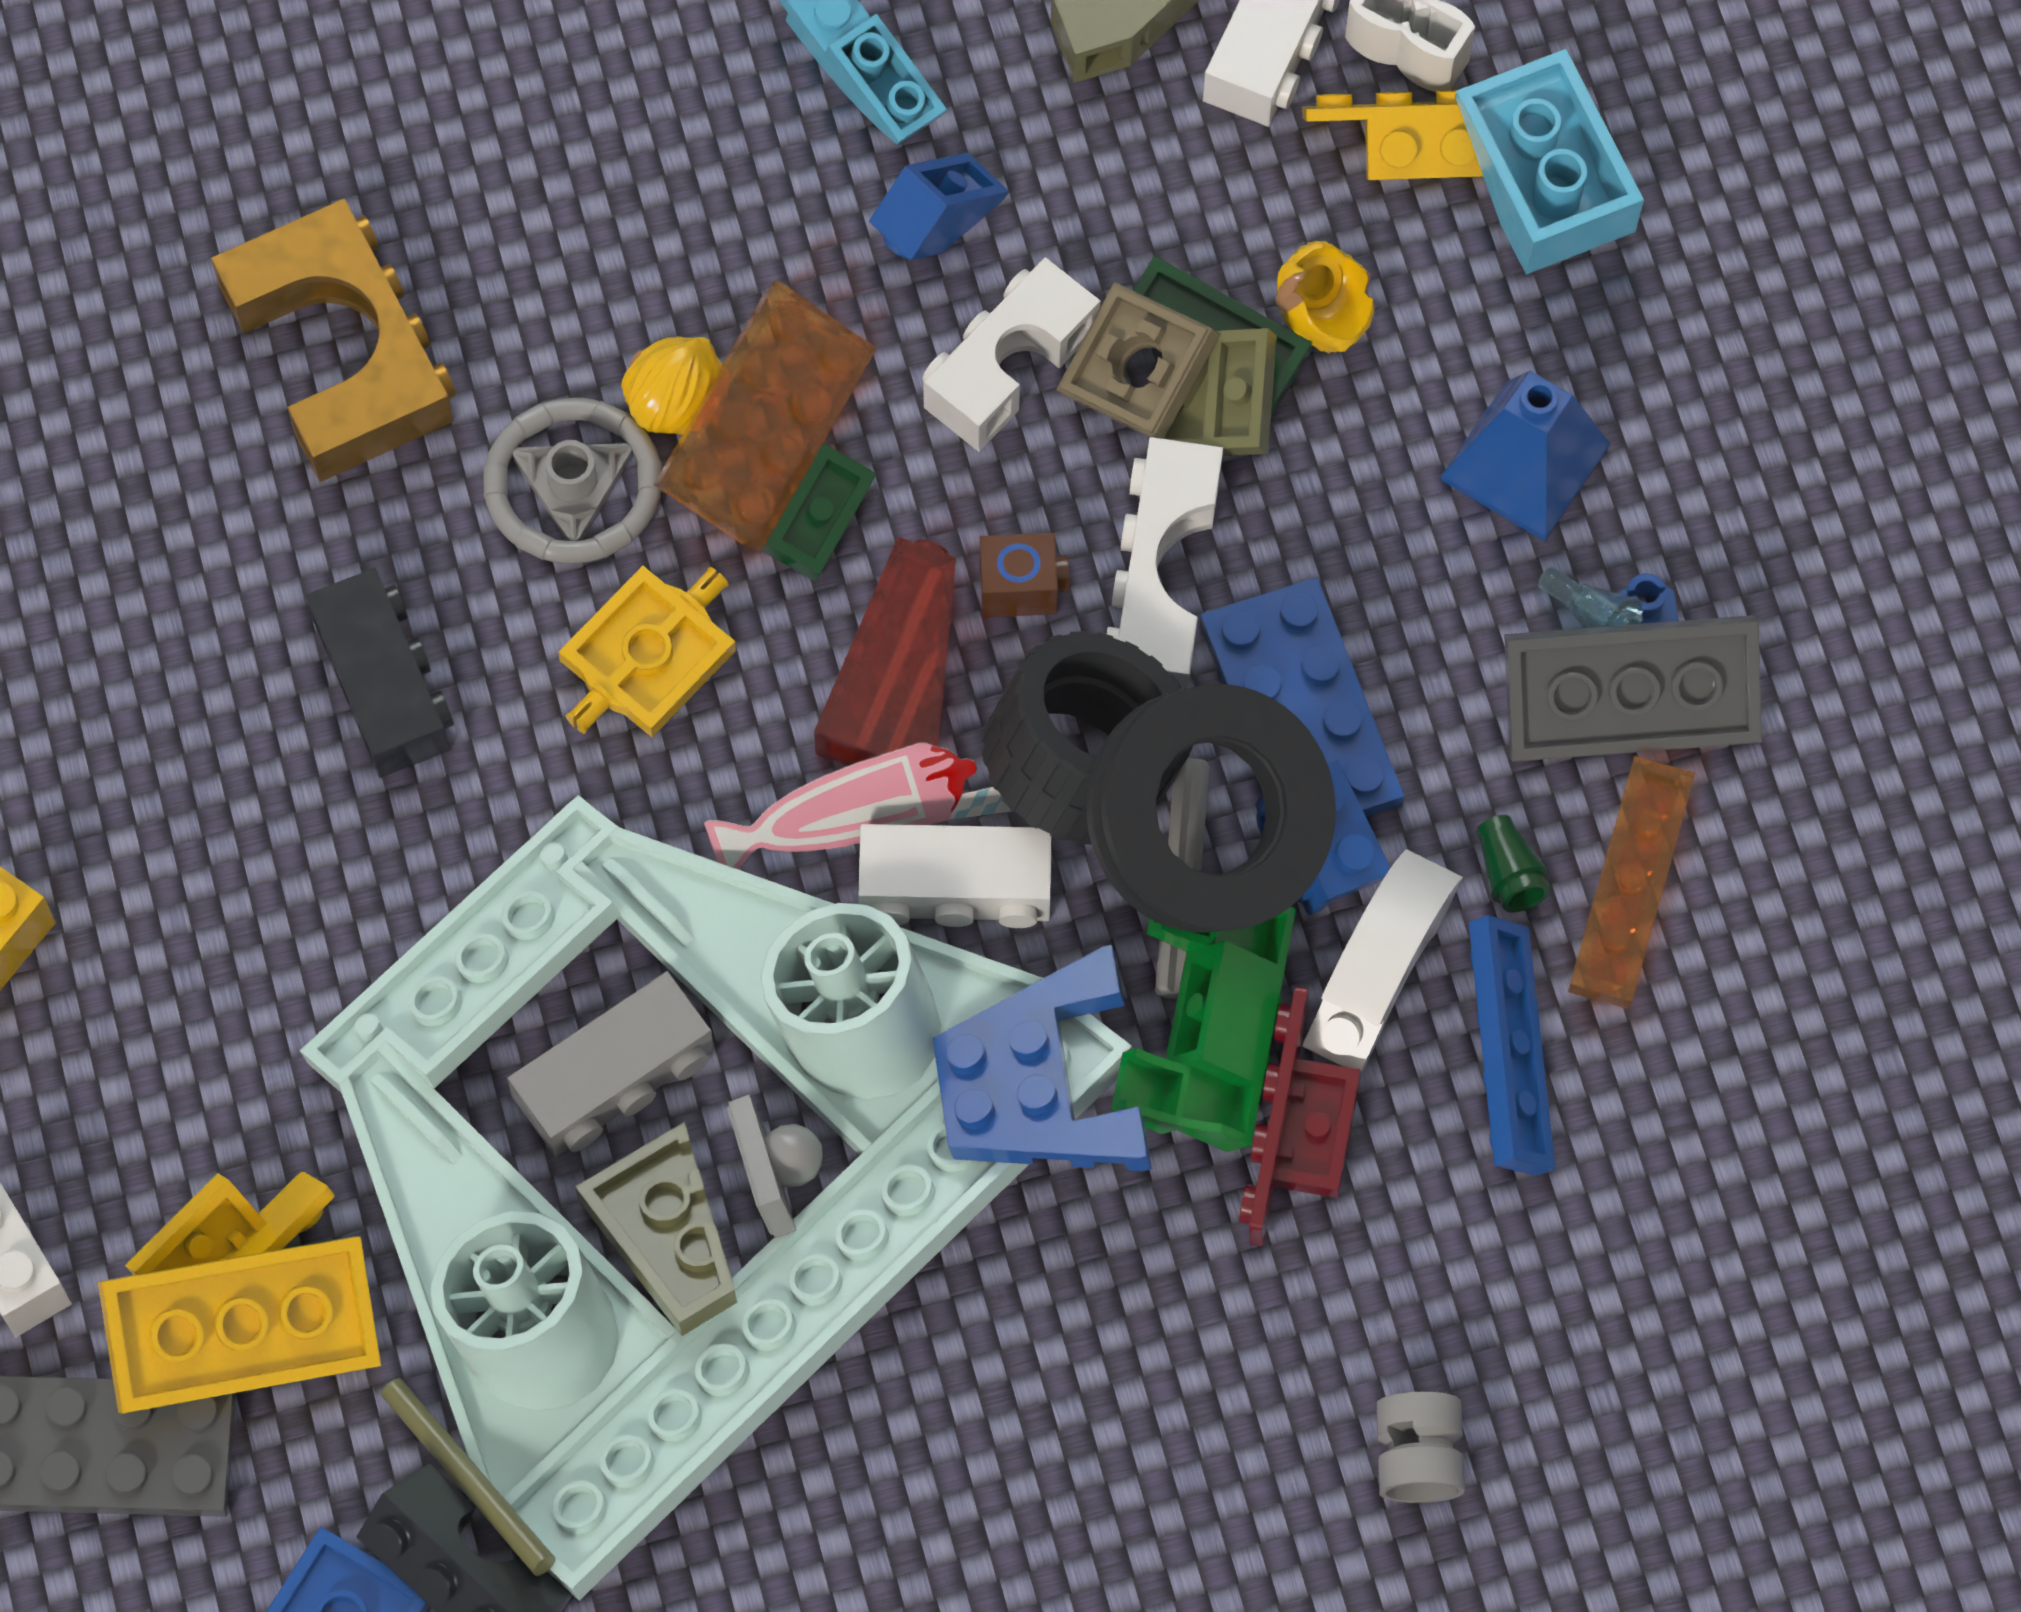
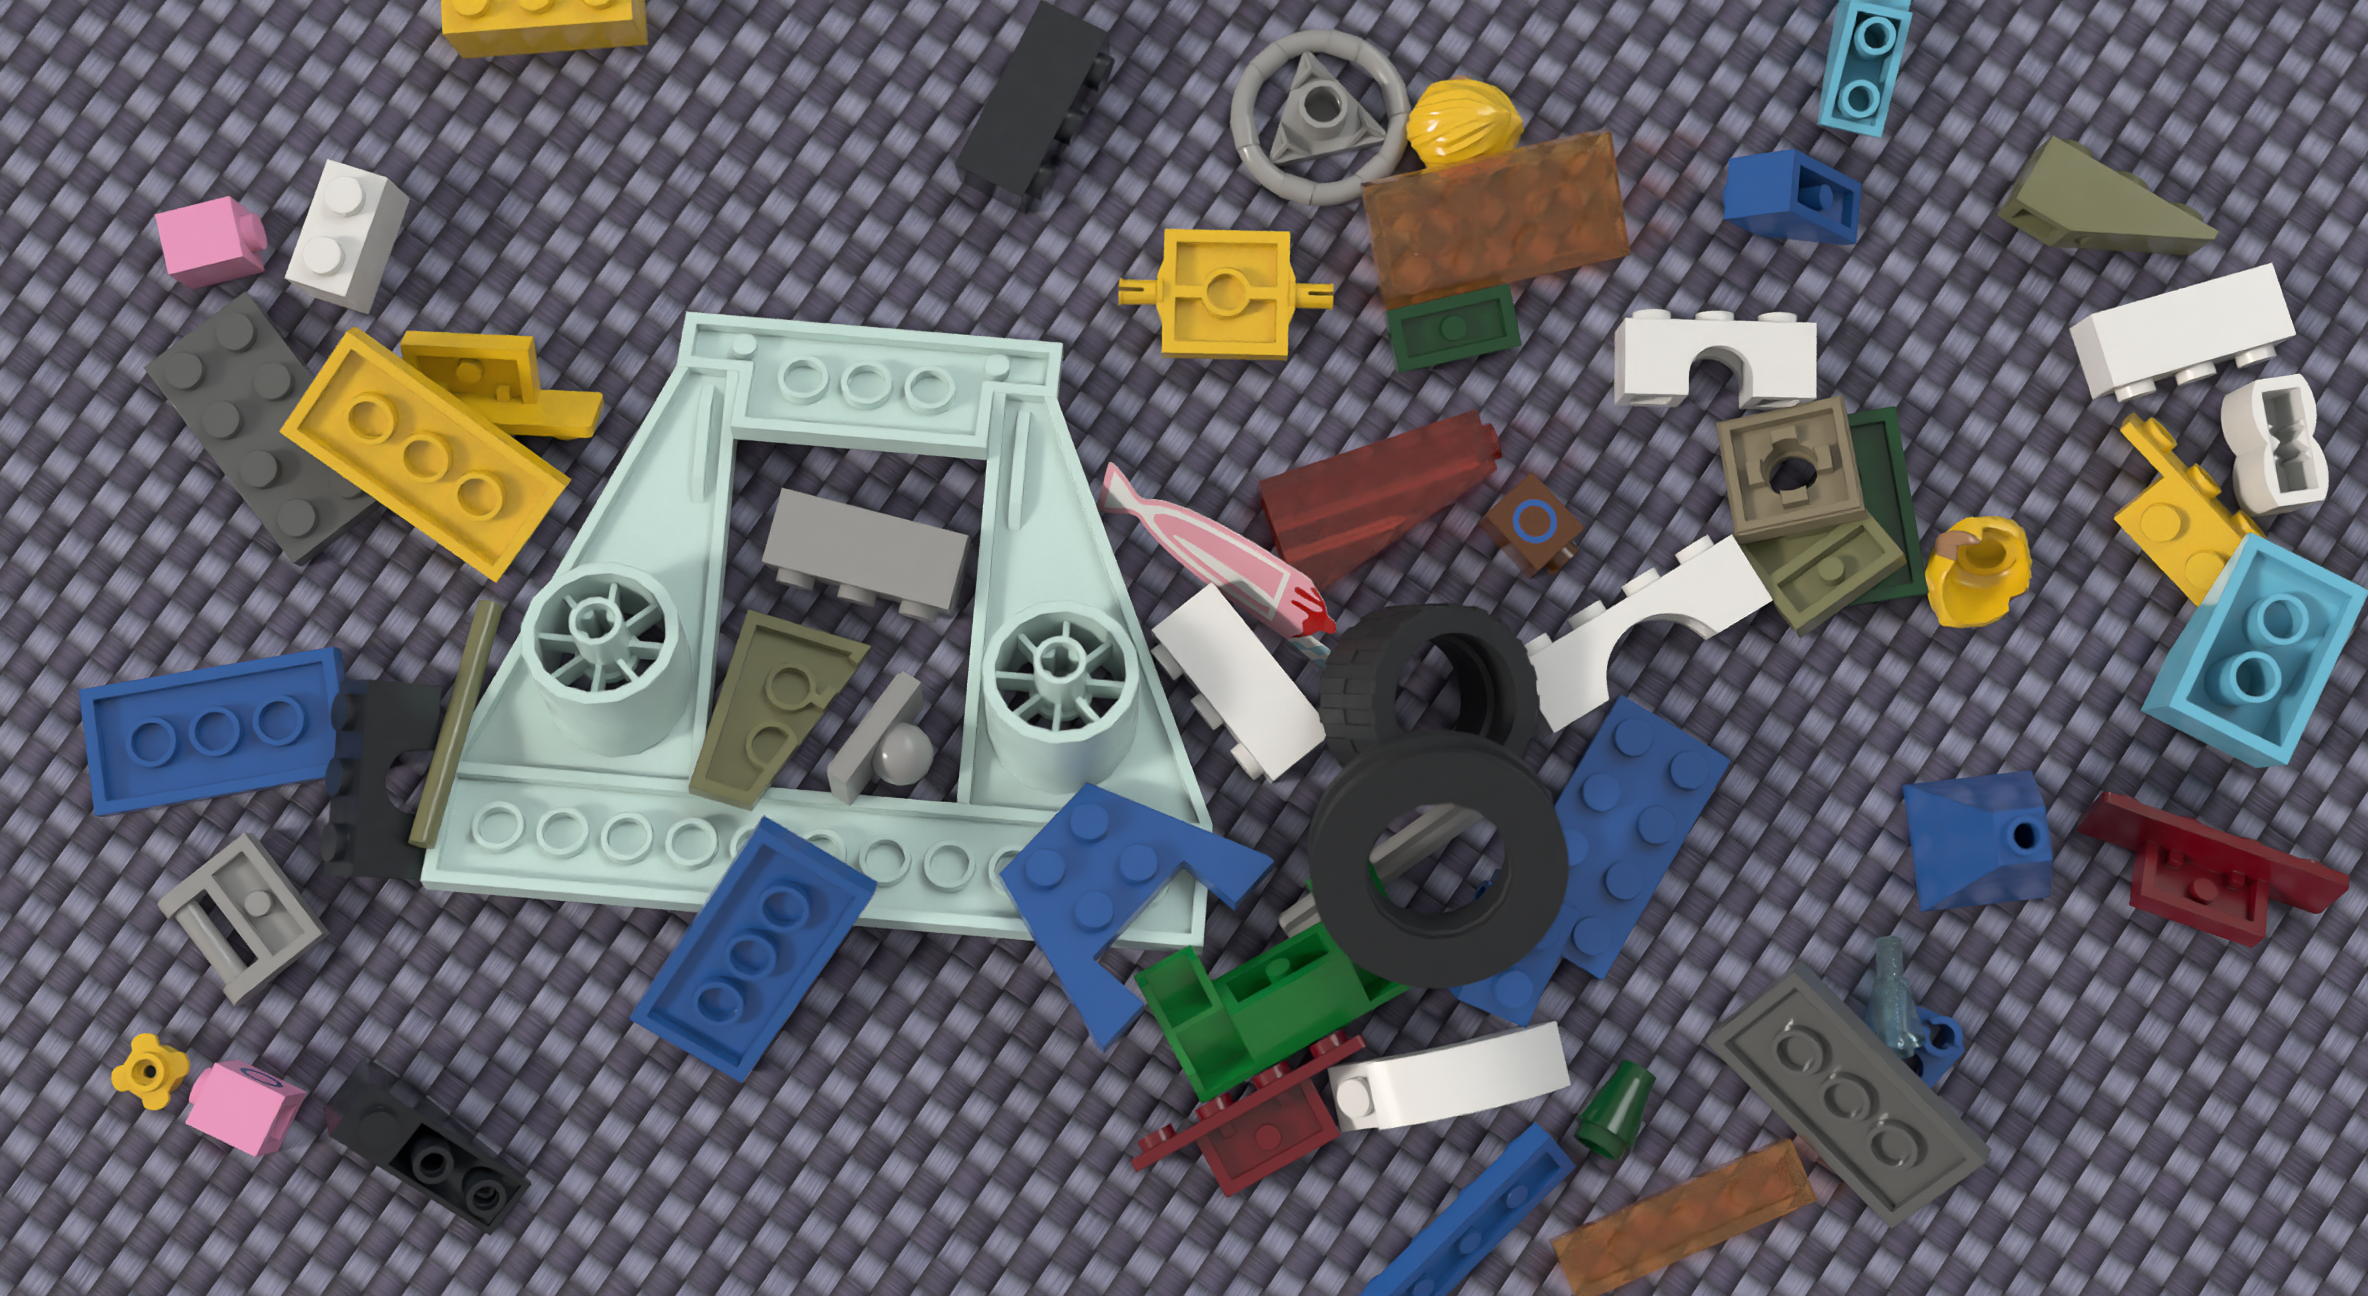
camera: 50 degrees right, 15 degrees up
none -> blue plate [629,815,878,1083]
none -> dark red bracket [2077,792,2350,948]

